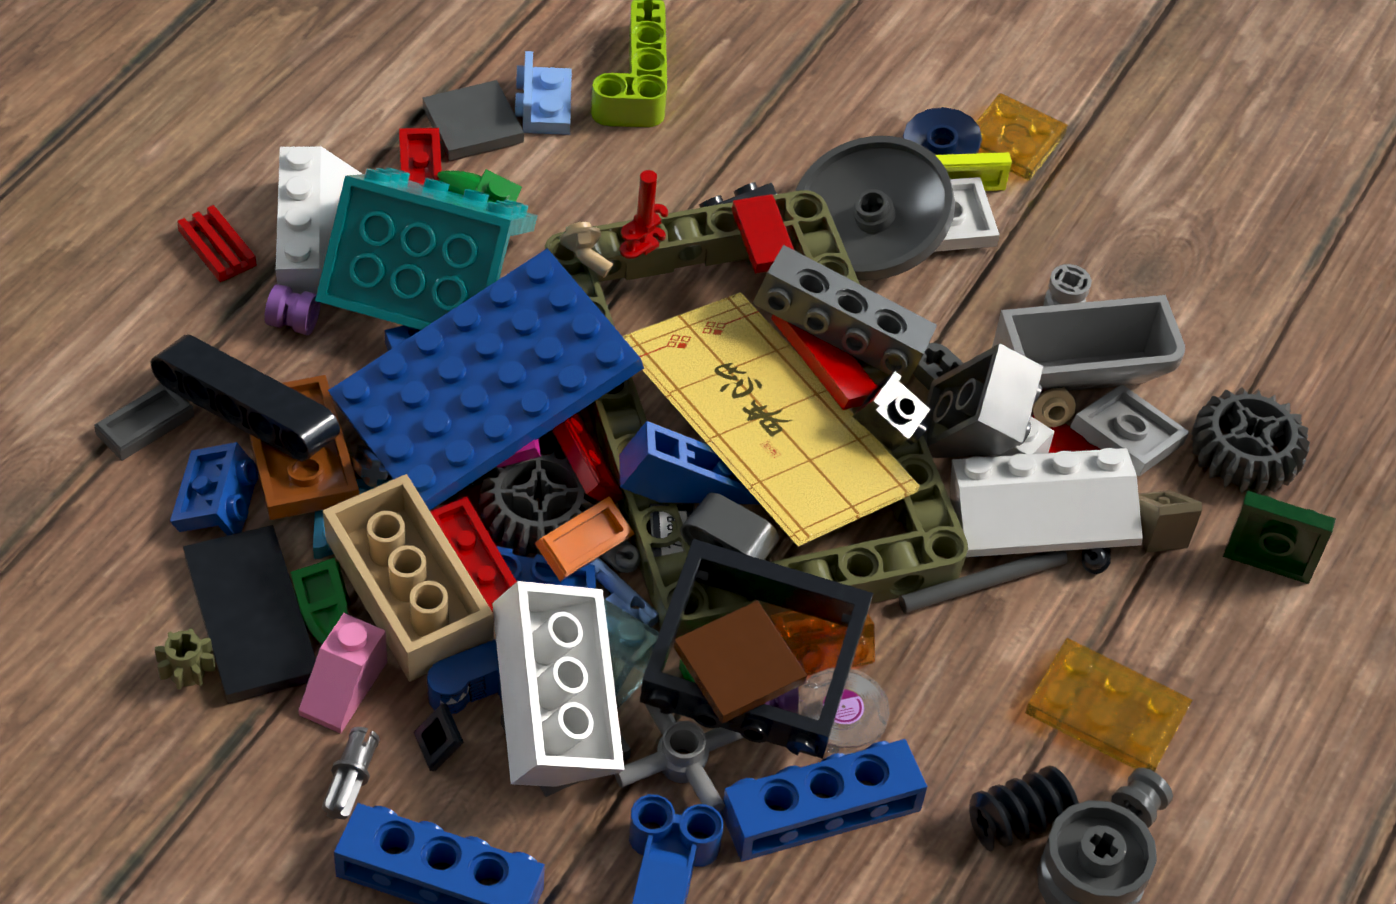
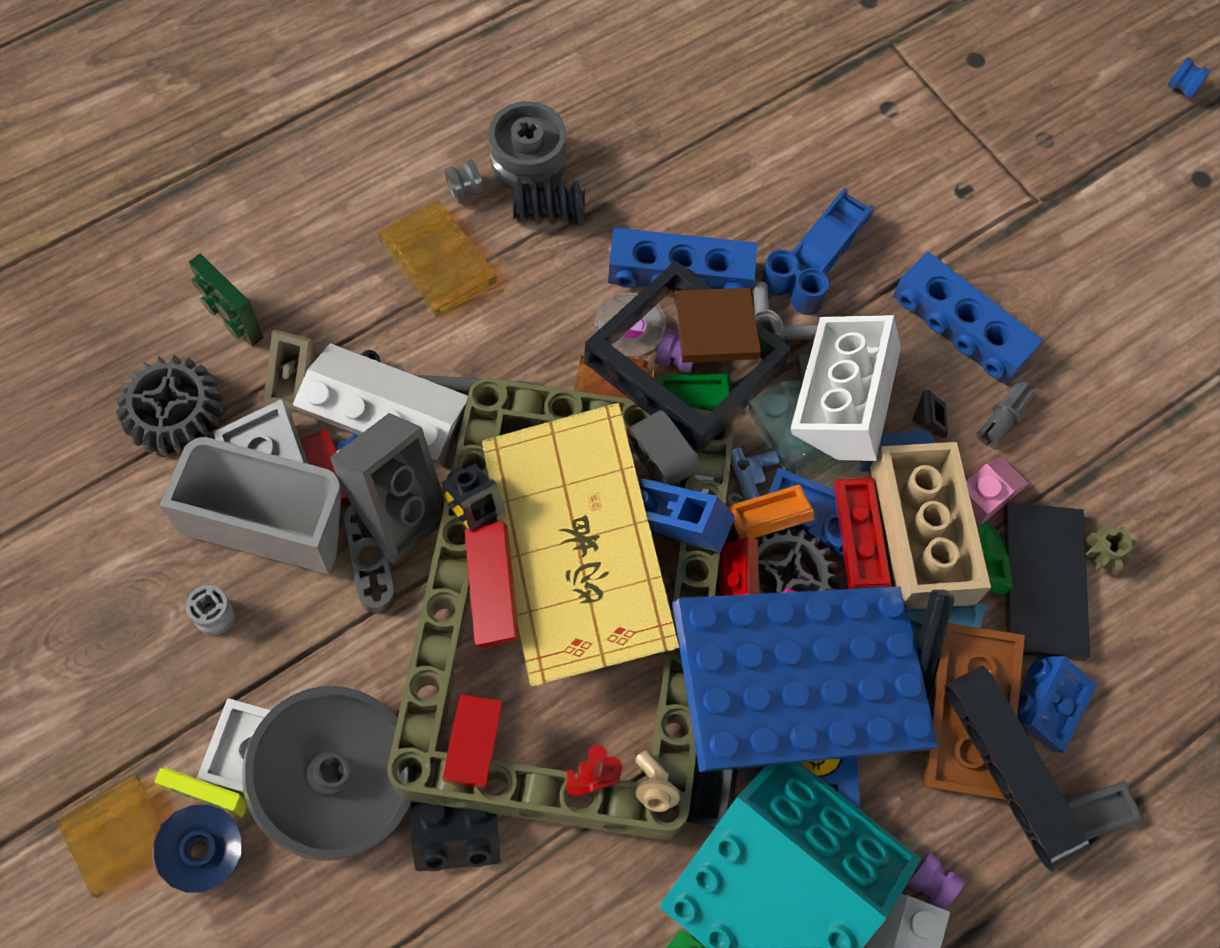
camera: 155 degrees left, 15 degrees up
dark grey brick [752,245,937,384] -> none

